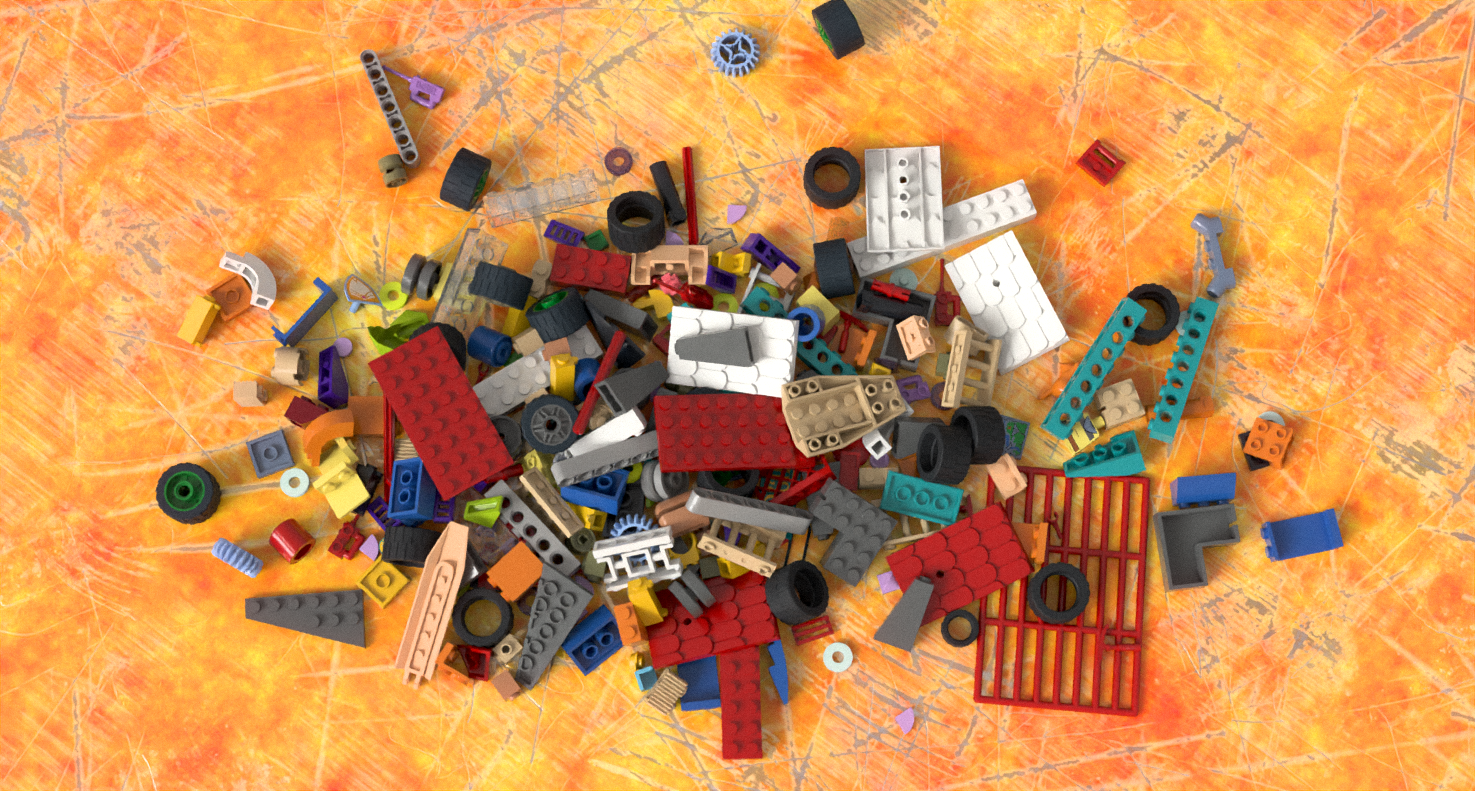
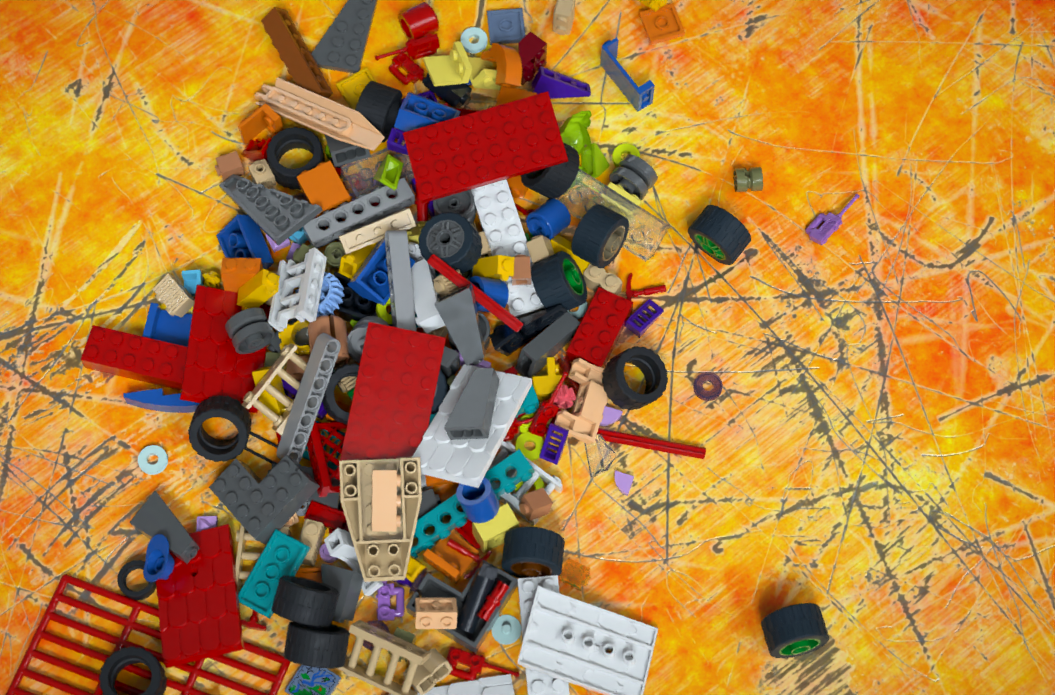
camera: 105 degrees right, 10 degrees down
white arch [219,251,277,310] -> none
tan brick [271,346,310,386] -> none
lavender tile [333,337,353,358] -> none
shield [344,274,383,313] -> none
lavender tile [359,534,379,562] -> none
light grey beam [360,49,421,169] -> none
clear brick [482,168,601,228] -> none
green tile [584,229,610,251] -> none
black piece [649,161,687,227] -> none
light blue gear [710,28,760,78] -> none
yellow brick [710,251,751,278] -> none
dark purple slope [740,233,801,274] -> none
red tile [791,615,834,646] -> none
black tyre [803,147,861,209] -> none
lavender tile [894,707,914,735] -> none
light nougat bracket [986,453,1028,500] -> none
orange bracket [1011,521,1048,565] -> none
none -> blue piece [143,534,175,582]
none -> dark orange brick [261,7,333,99]
none -> light nougat brick [371,470,401,531]
none -> red piece [375,33,440,61]
none -> red piece [626,273,666,301]

